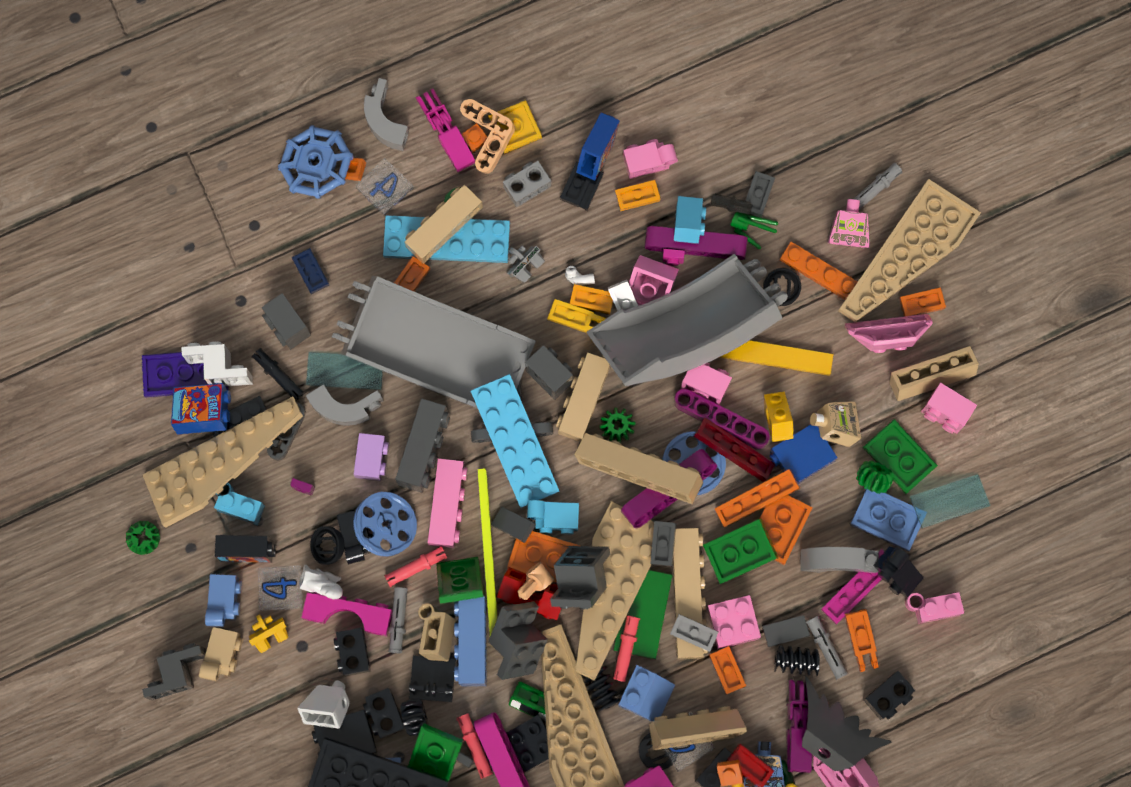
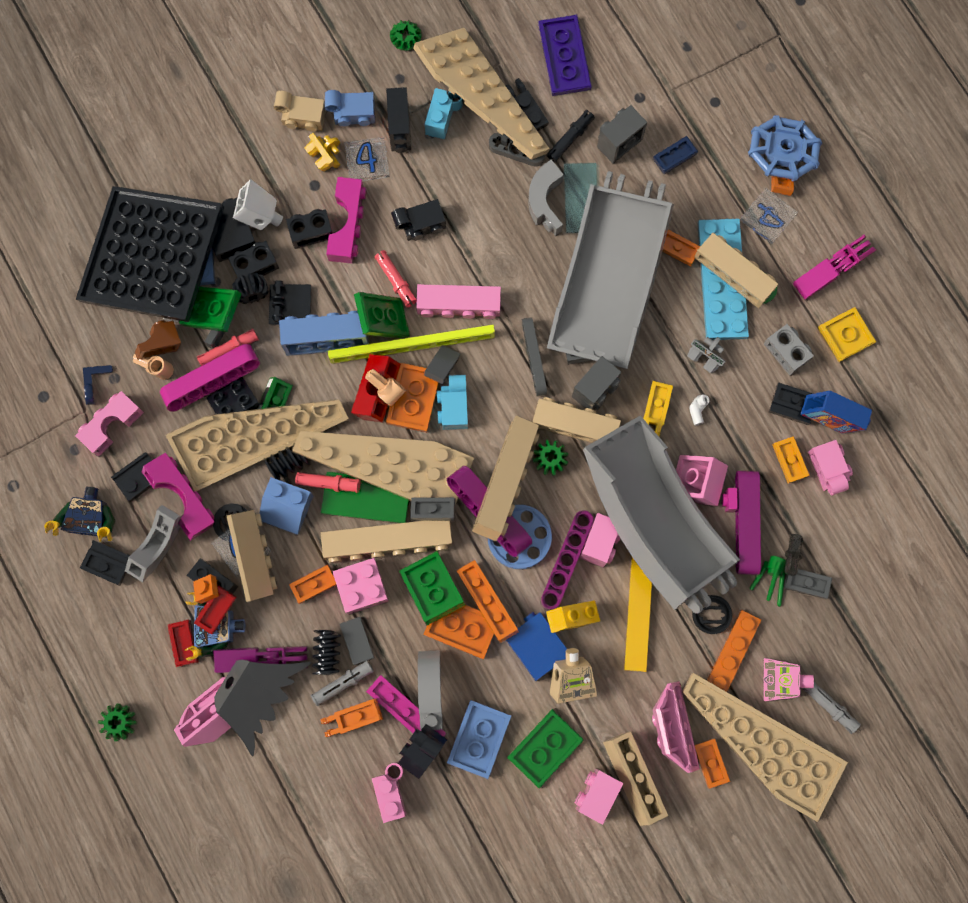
camera: 85 degrees right, 0 degrees up
dark grey bracket [142,643,206,700] -> none
brick [171,383,231,434] -> none
white bracket [182,342,253,386] -> none
magenta tile [290,478,315,495] -> none
white animal [299,564,343,599] -> none
black piece [310,526,345,565] -> none
medium blue wedge [353,492,417,556] -> none
lavender brick [354,433,389,481] -> none
light grey arch [364,78,409,151] -> none
light grey pin [388,587,408,653] -> none
dark grey brick [395,398,450,493] -> none
tan hinge [418,603,456,661] -> none
light nougat beam [460,99,515,174] -> none
orange plate [461,124,487,153] -> none
medium azure plate [471,374,560,508] -> none
dark grey bracket [488,601,548,680] -> none
dark grey bracket [550,546,610,609] -> none
light orange plate [570,284,613,314] -> none
white plate [608,280,638,311] -> none
light grey plate [670,614,719,652] -> none
medium azure hinge [674,196,706,244] -> none
dark red plate [694,418,775,483] -> none
green gear [856,460,894,494] -> none
black brick [863,671,916,720] -> none
clear light blue piece [910,474,990,528] -> none

